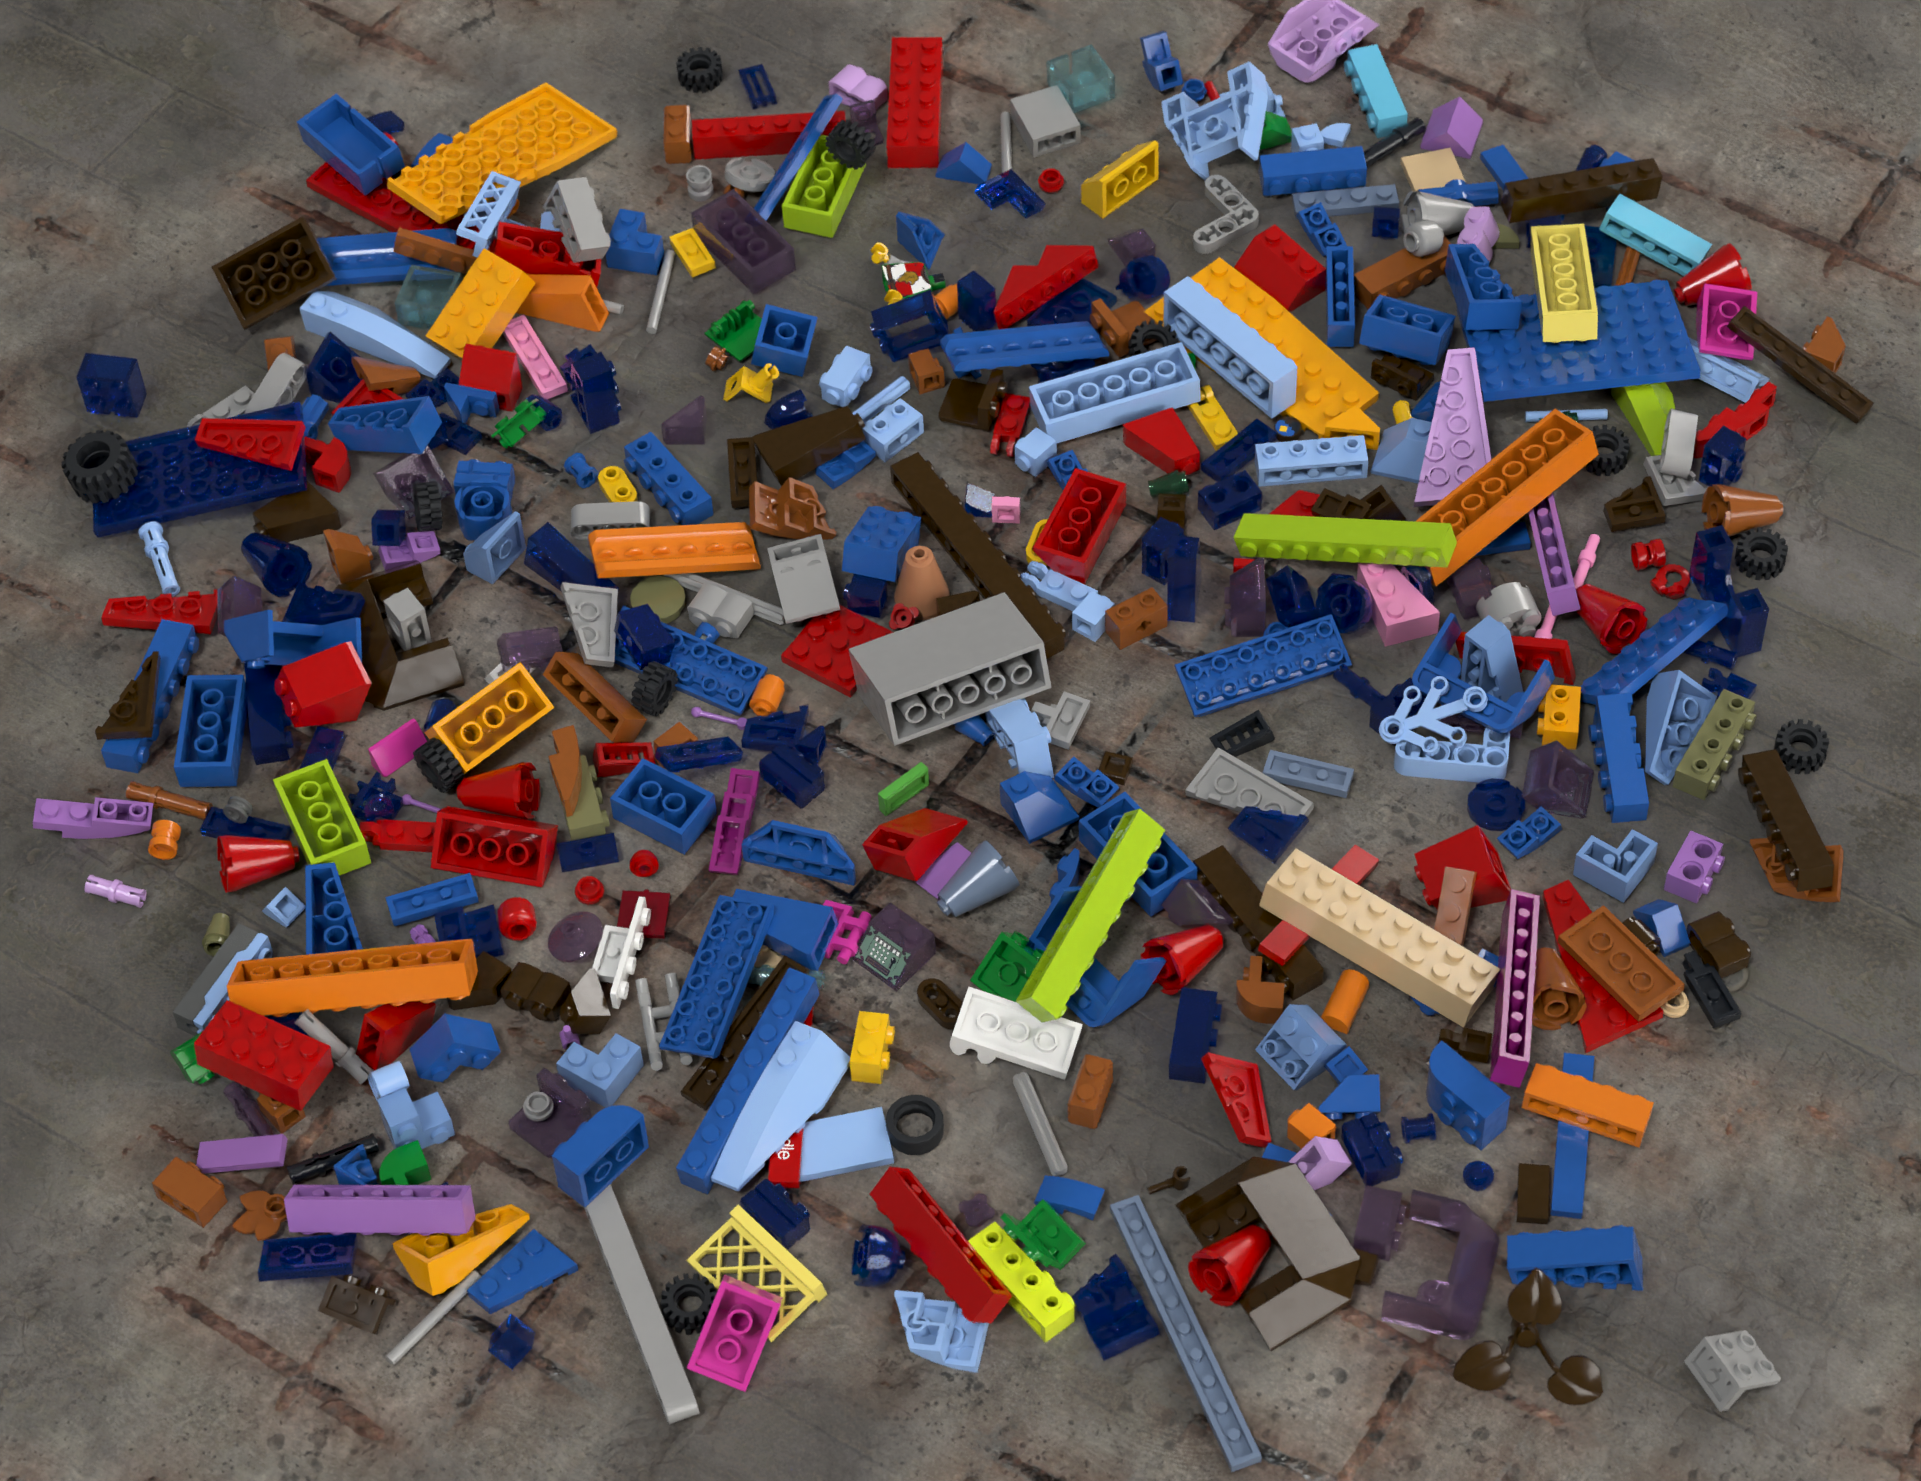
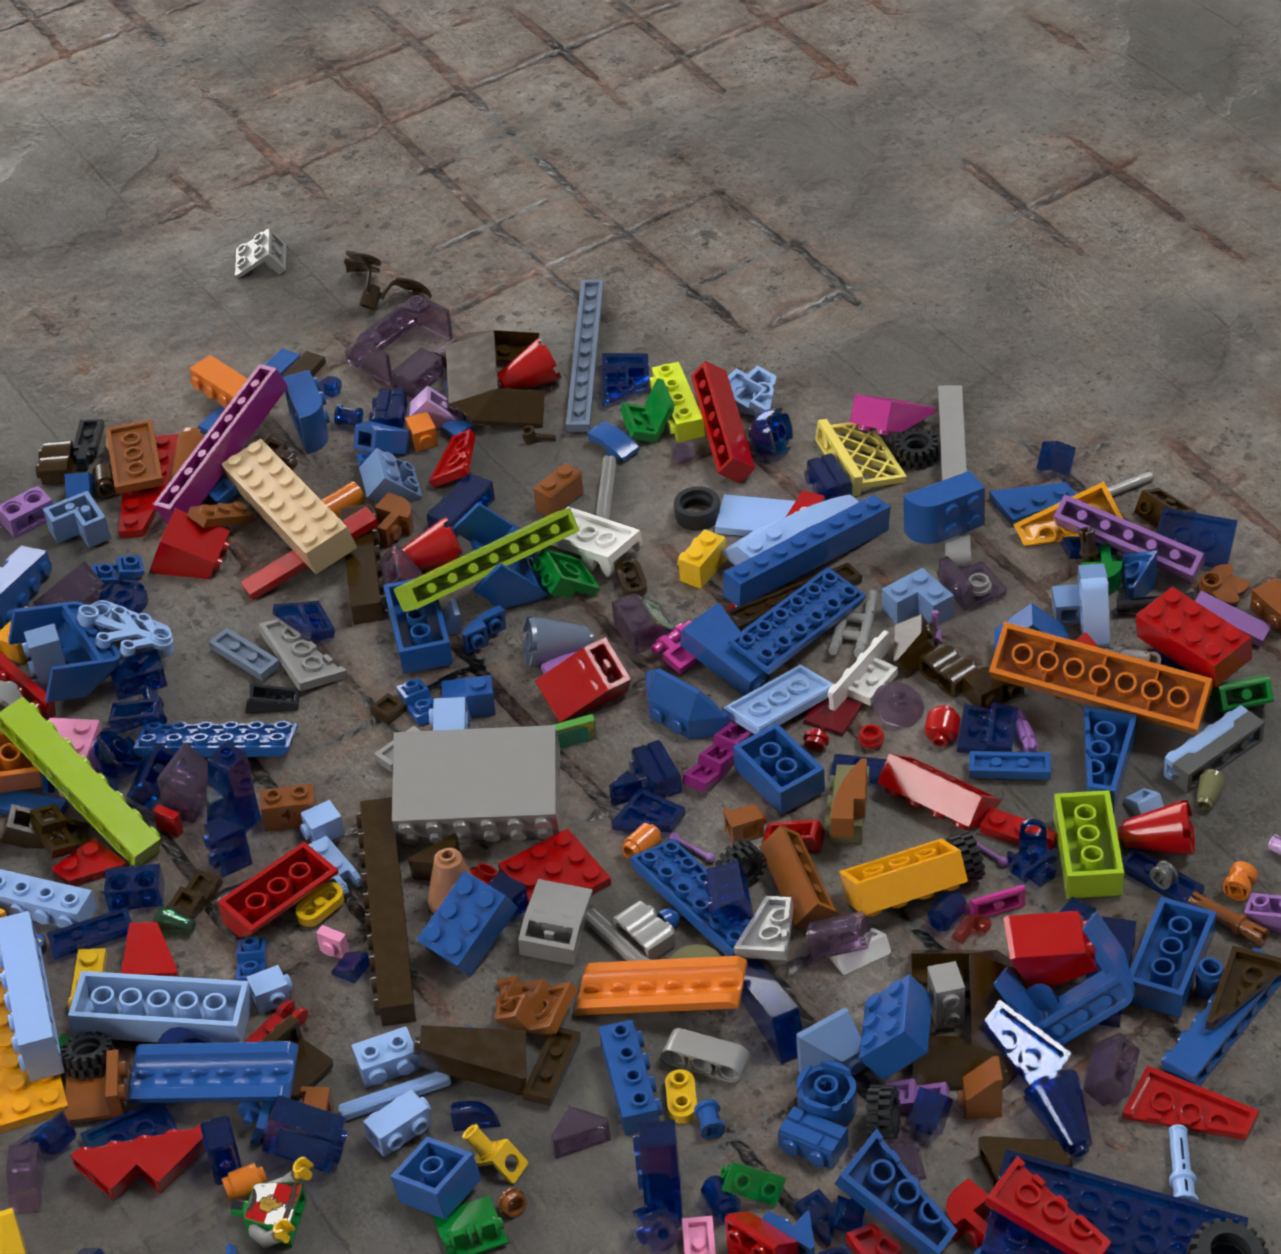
camera: 155 degrees left, 10 degrees down
red cone [457,762,541,819] -> none
clear blue plate [655,736,743,772] -> none
blue wedge [1507,1225,1643,1291] -> none
none -> clear blue slope [108,697,162,734]
none -> light blue tile [723,664,833,734]
none -> blue brick [859,974,933,1080]
none -> clear red arm [952,914,992,944]
none -> dark brown axle [1078,527,1100,562]
none -> blue cone [1195,957,1224,998]

